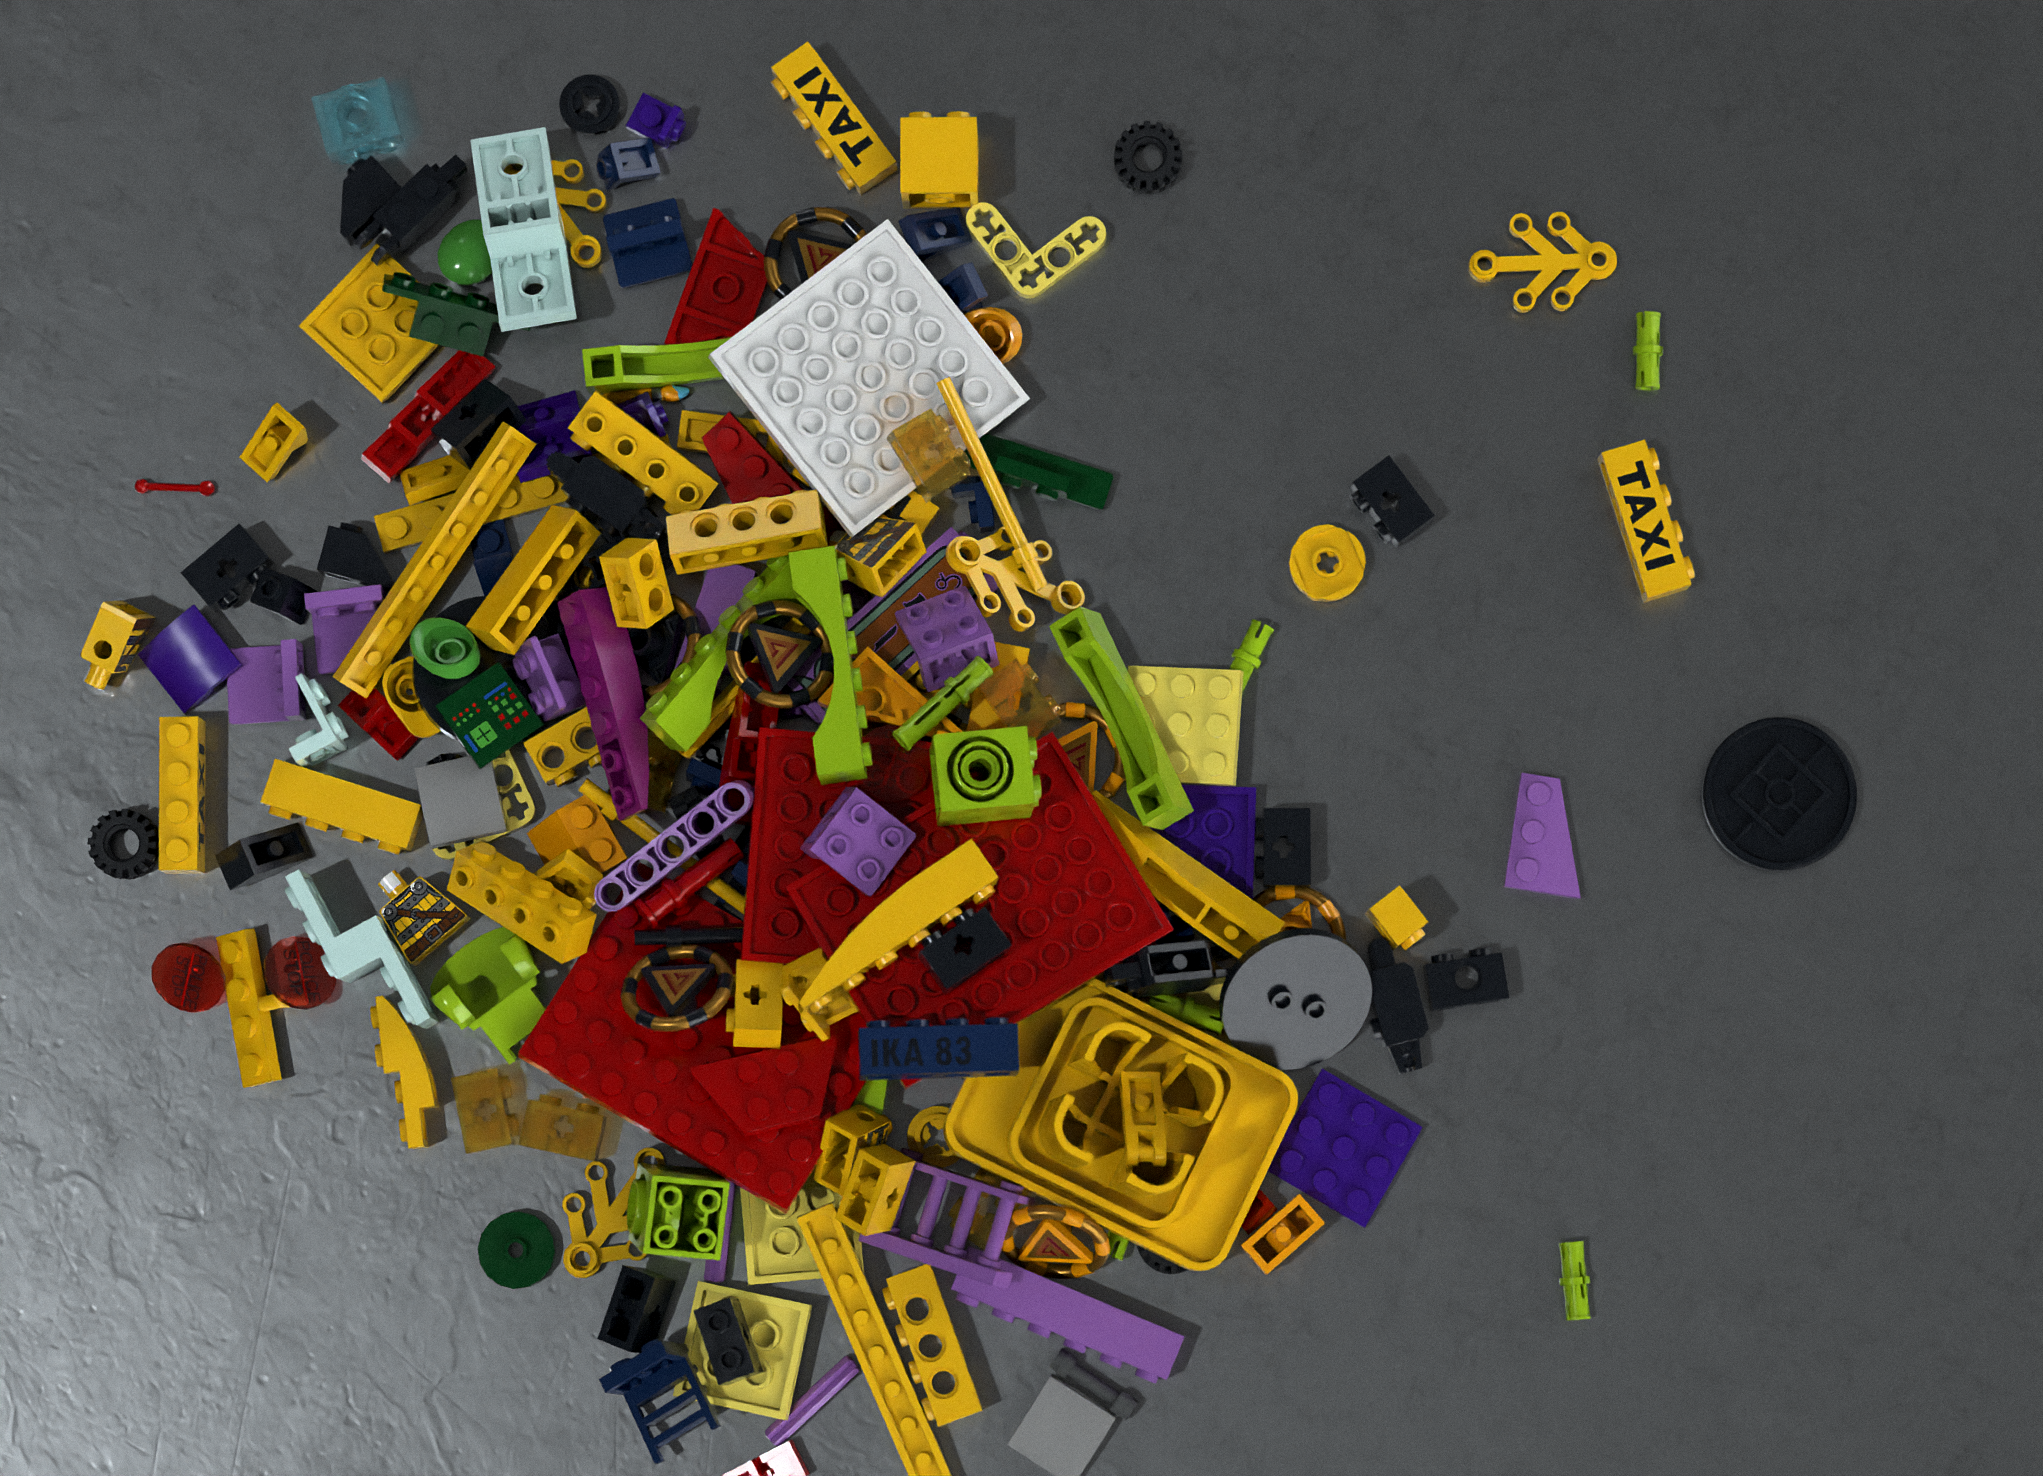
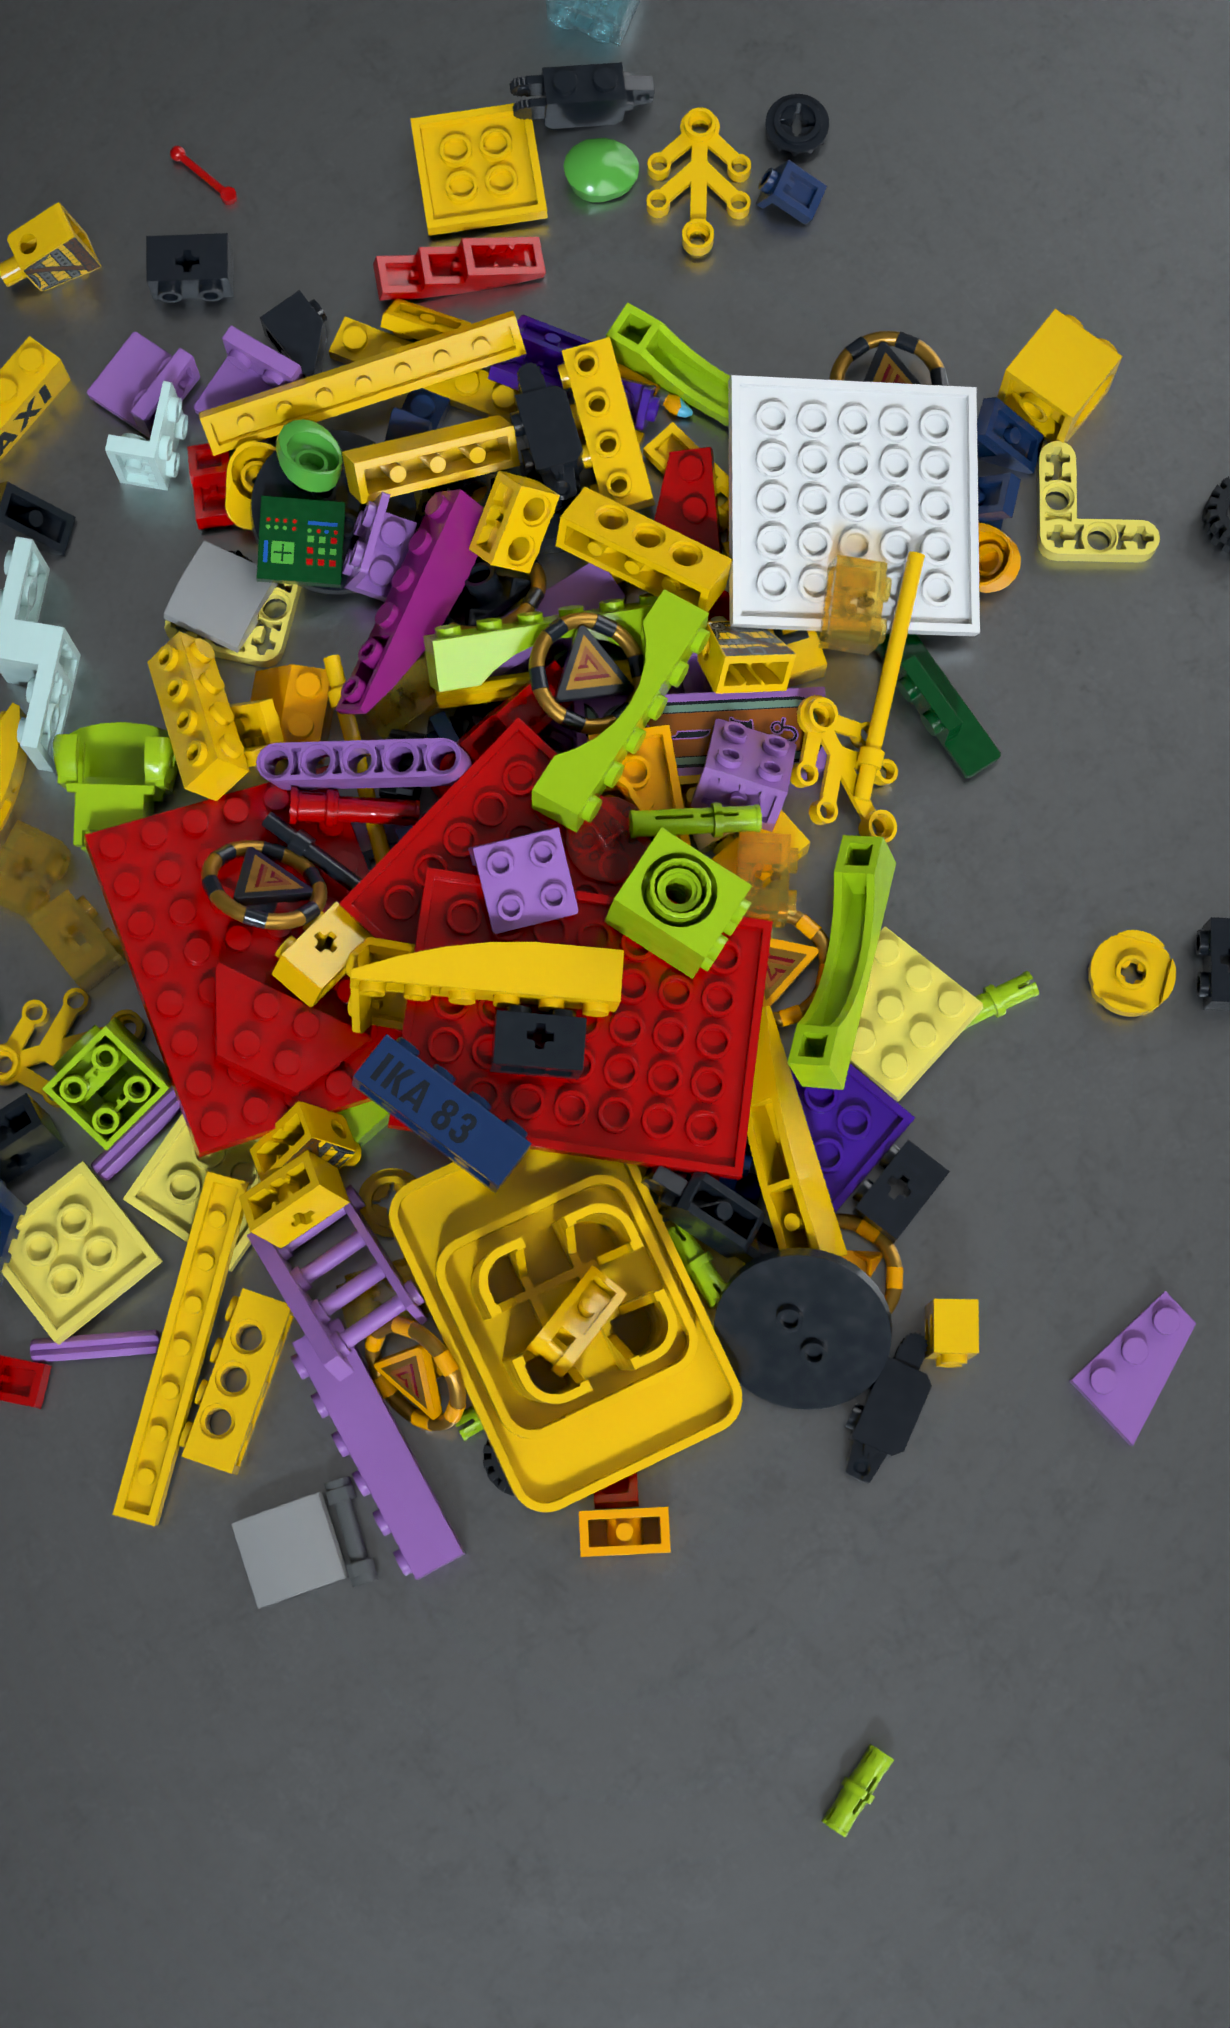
camera: 35 degrees right, 5 degrees down
dark purple slope [138,604,243,714] -> none
yellow slope [239,403,308,482] -> none
black bracket [250,568,317,625] -> none
yellow brick [260,758,423,855] -> none
black slope [340,155,402,246] -> none
torso [378,870,471,966] -> none
dark green bracket [382,272,531,357] -> none
black brick [430,379,527,470] -> none
light aqua bracket [470,127,577,332] -> none
yellow brick [523,707,602,787] -> none
dark blue bracket [603,198,693,289] -> none
dark purple bracket [626,93,686,149] -> none
red wing [664,207,768,345] -> none
black brick [693,1297,763,1385] -> none
yellow brick [770,41,898,195] -> none
dark blue bracket [951,476,996,533] -> none
dark purple plate [1268,1069,1423,1228] -> none
black brick [1423,947,1509,1012] -> none

